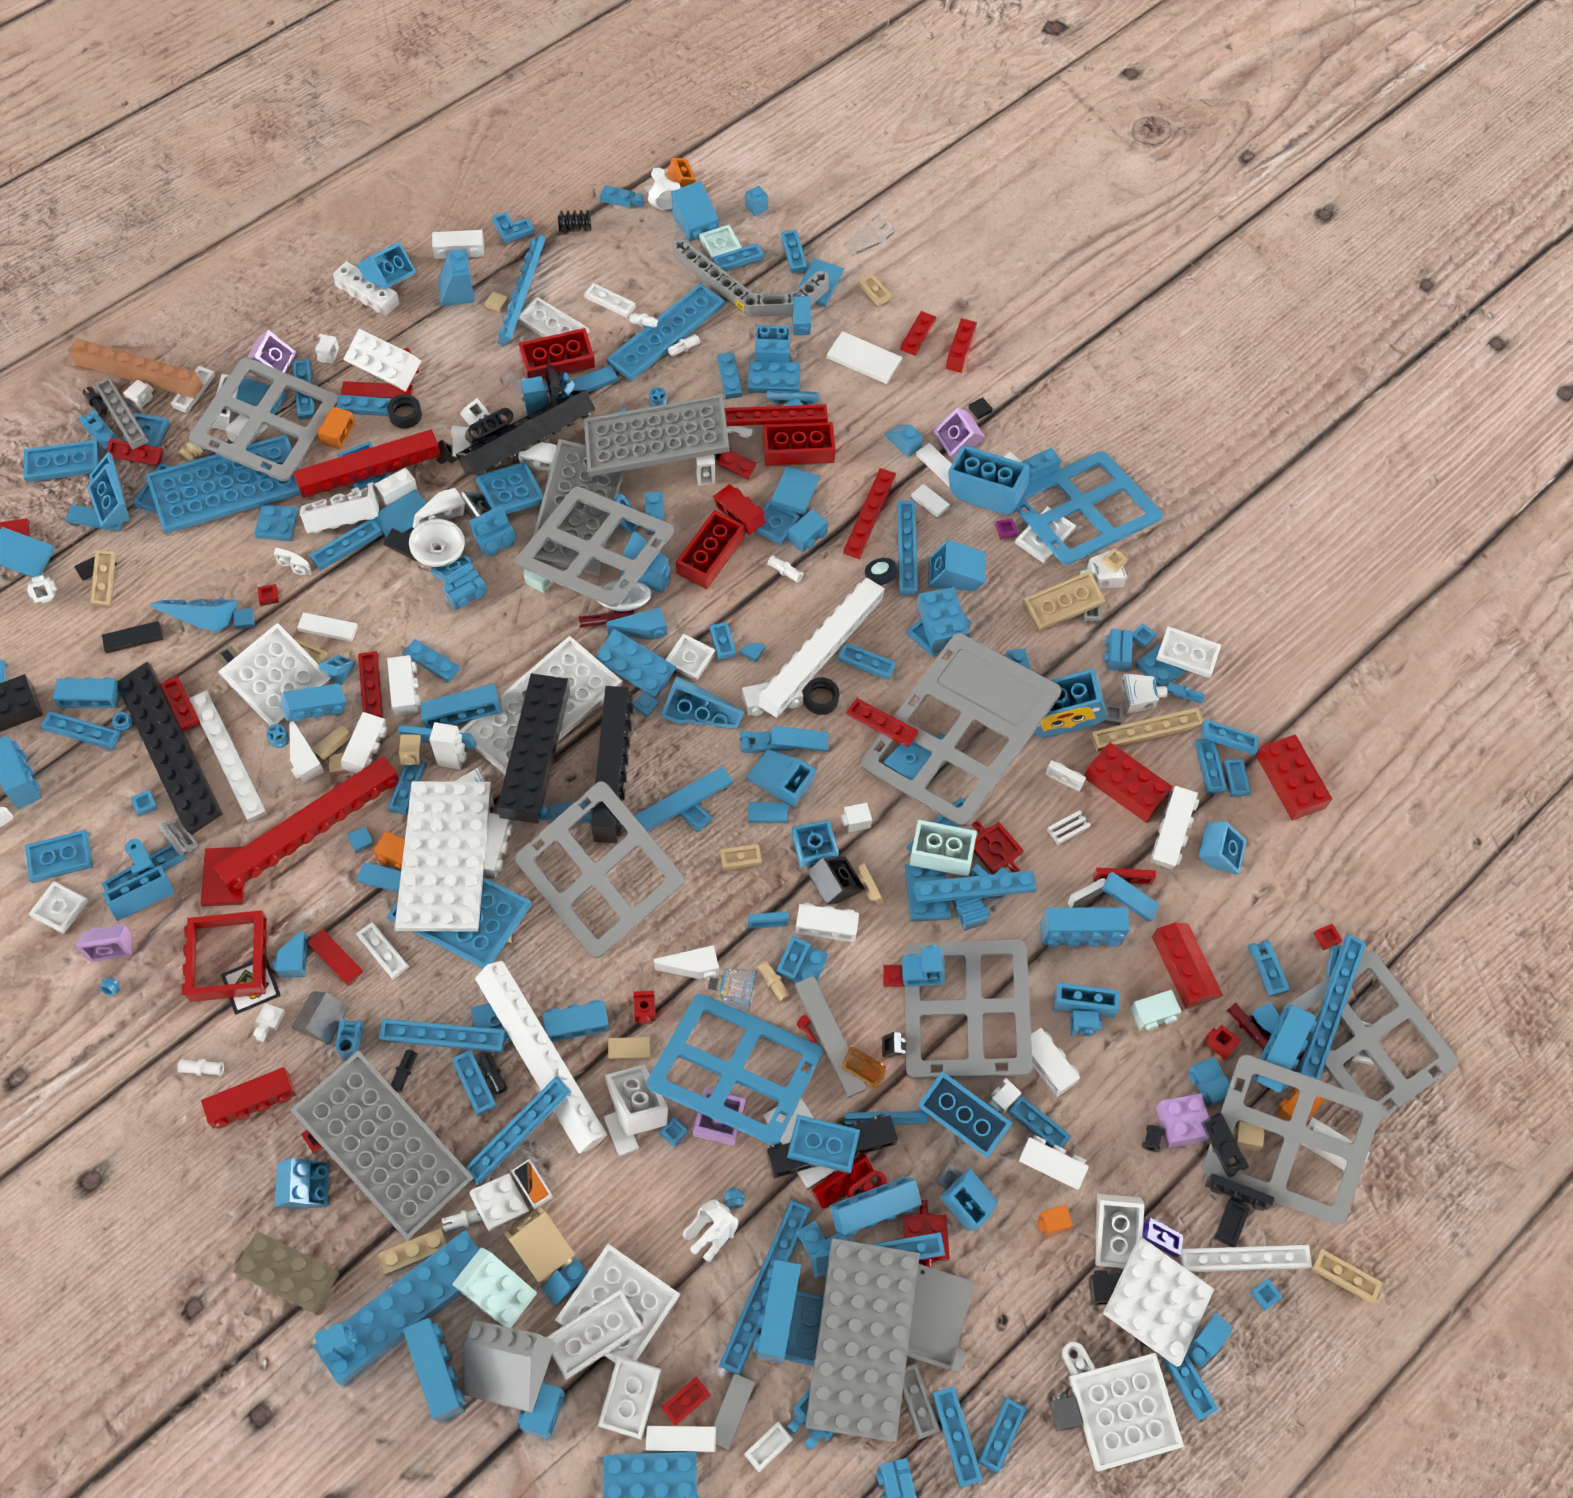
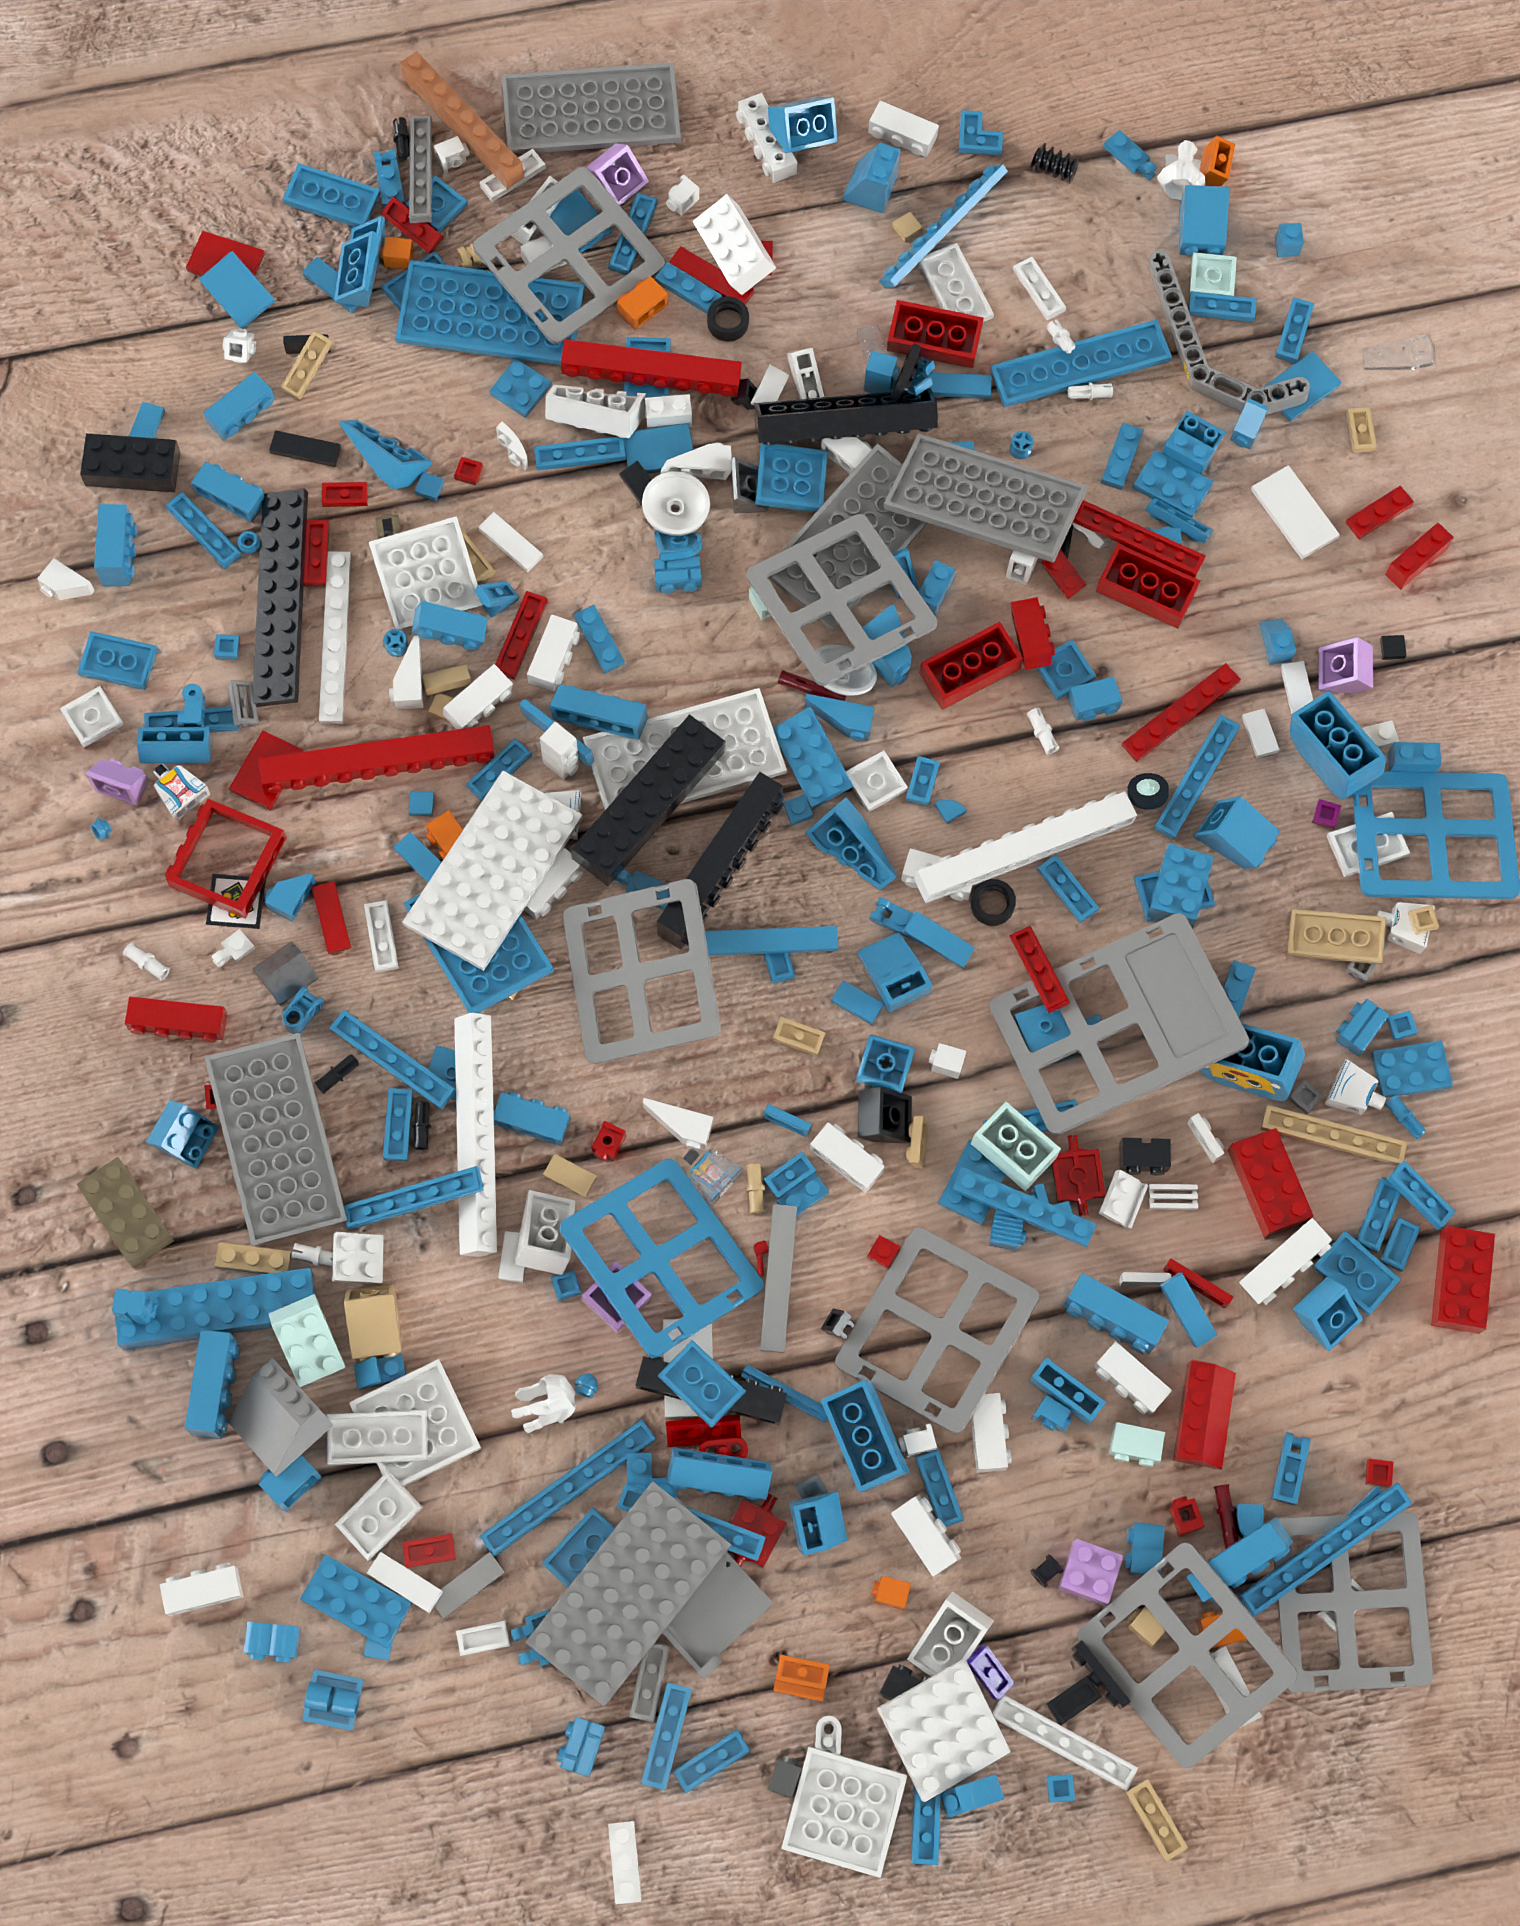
camera: 30 degrees right, 10 degrees up
tan brick [399,735,422,765] -> none
black beam [465,408,514,444] -> none
dark azure plate [469,505,517,556] -> none
slope [511,1159,553,1209] -> none
dark azure brick [753,1259,801,1364] -> none
dark azure tile [770,466,820,515] -> none
clear orange slope [842,1046,886,1088] -> none
dark azure brick [902,945,946,987] -> none
white plate [1156,626,1221,678] -> none
black plate [1201,1113,1249,1178] -> none
none -> torso [153,764,210,822]
none -> dark azure brick [203,372,275,441]
none -> red plate [322,482,368,507]
none -> orange brick [380,237,414,270]
none -> light grey plate [502,63,681,154]
none -> orange plate [773,1654,830,1702]
none -> white brick [1094,1341,1172,1416]
none -> white plate [1099,1170,1148,1229]
none -> black brick [1119,1138,1171,1176]
none -> dark azure plate [1313,1231,1401,1316]

